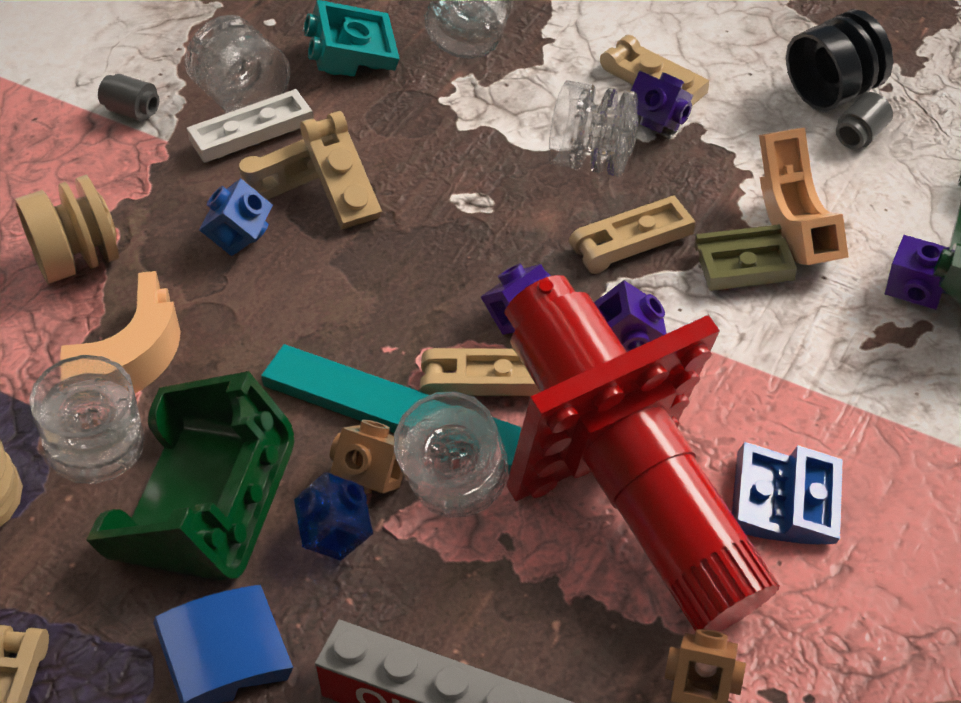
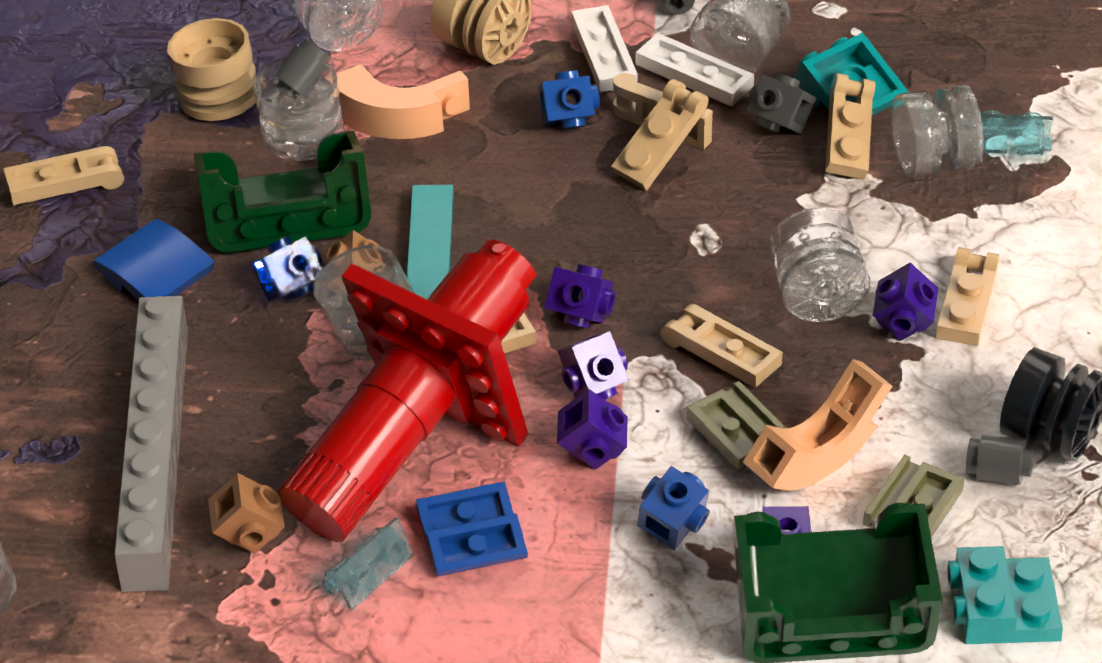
camera: 65 degrees right, 5 degrees down
none -> dark grey brick [274,39,331,100]
none -> clear light blue hinge [322,517,414,610]
none -> dark purple brick [557,389,628,470]
none -> white plate [571,5,637,92]
none -> blue brick [637,466,710,550]
none -> dark grey brick [746,72,816,134]
none -> tan plate [825,73,875,180]
none -> olive plate [863,454,964,538]

